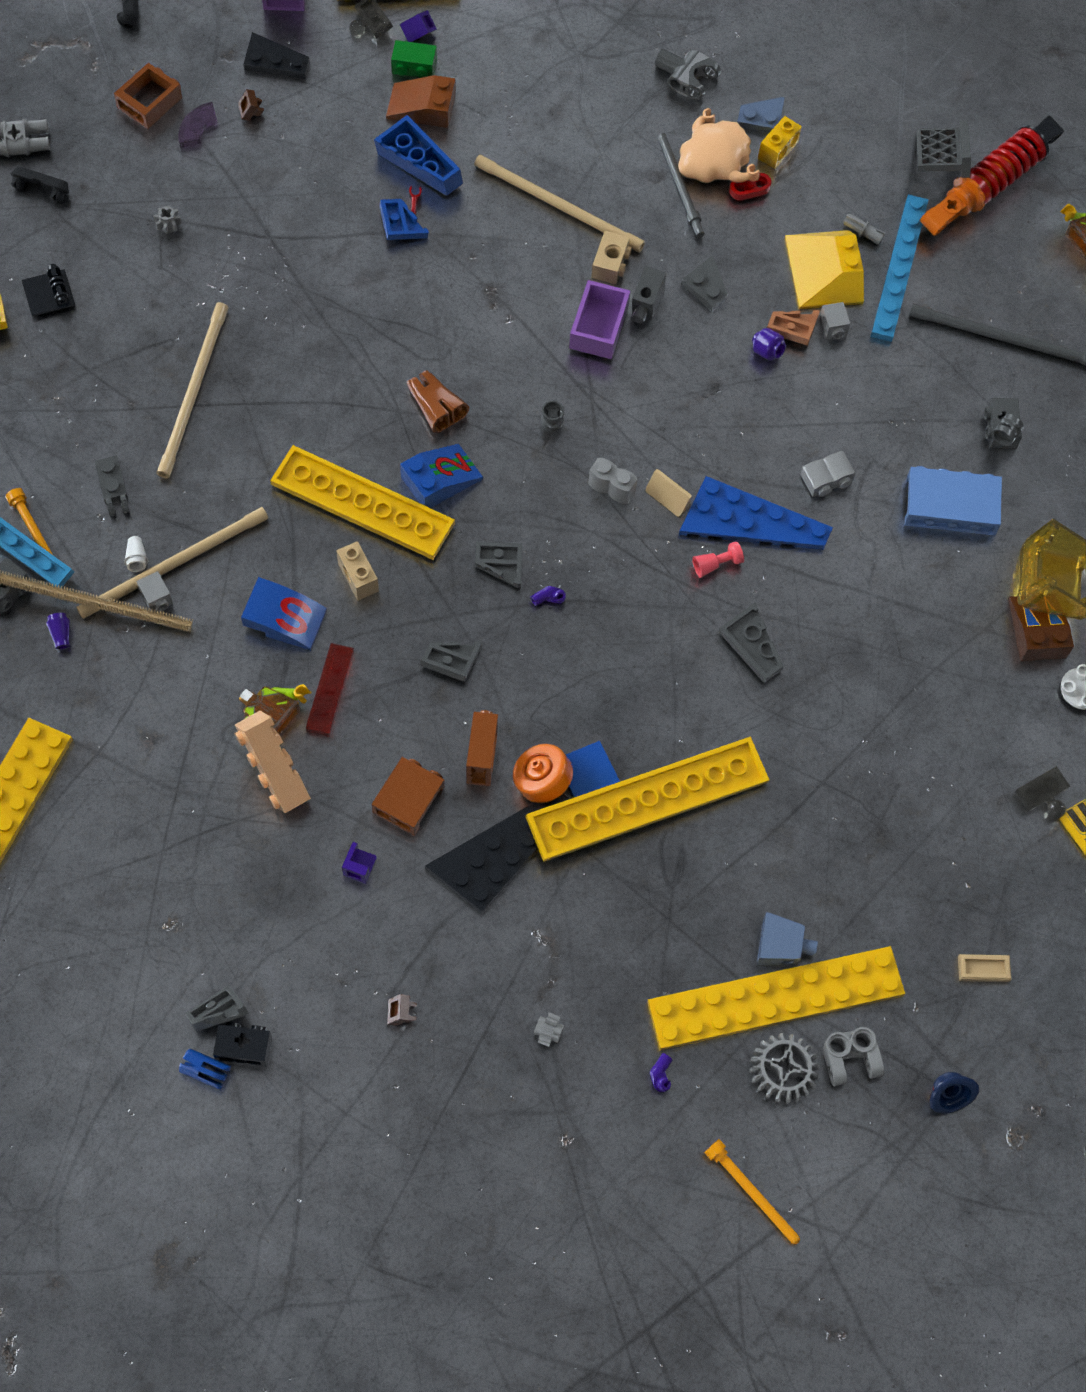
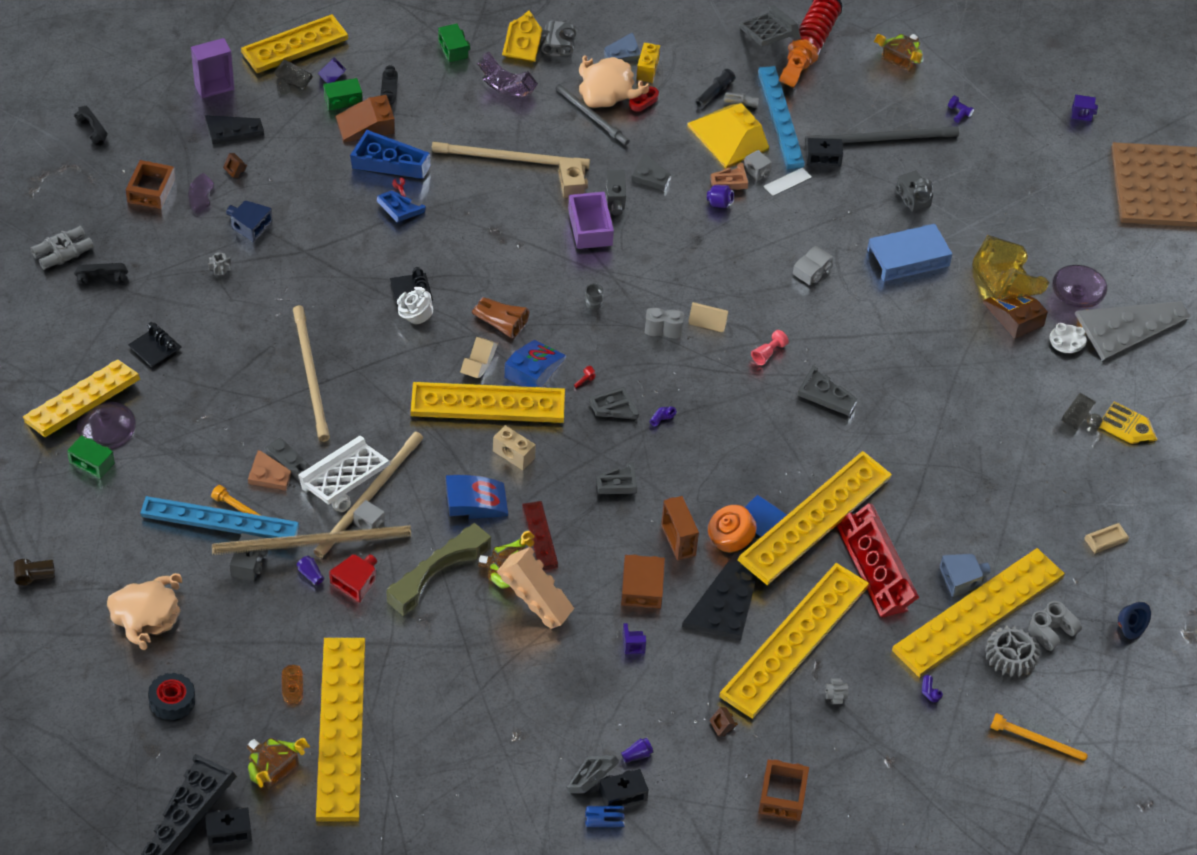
camera: 25 degrees left, 15 degrees down
blue wing [679,476,833,550] -> none
none -> dark blue torso [226,201,272,242]
none -> nougat wing [248,450,291,491]
none -> white fence [298,436,390,505]
none -> red torso [329,554,377,603]
none -> black piece [380,65,398,107]
none -> olive arch [386,523,491,616]
none -> black hinge [390,267,433,306]
none -> white cone [397,287,433,324]
none -> green brick [438,23,471,62]
none -> tan brick [460,337,498,378]
none -> clear purple arch [477,52,538,97]
none -> yellow tile [502,10,542,62]
none -> red hand [574,366,596,388]
none -> dark purple cone [621,738,654,764]
none -> black pin [695,69,736,109]
none -> yellow plate [719,563,869,719]
none -> dark orange window [758,759,809,821]
none -> white sticker [764,167,811,196]
none -> black brick [806,138,843,166]
none -> red slope [836,503,919,618]

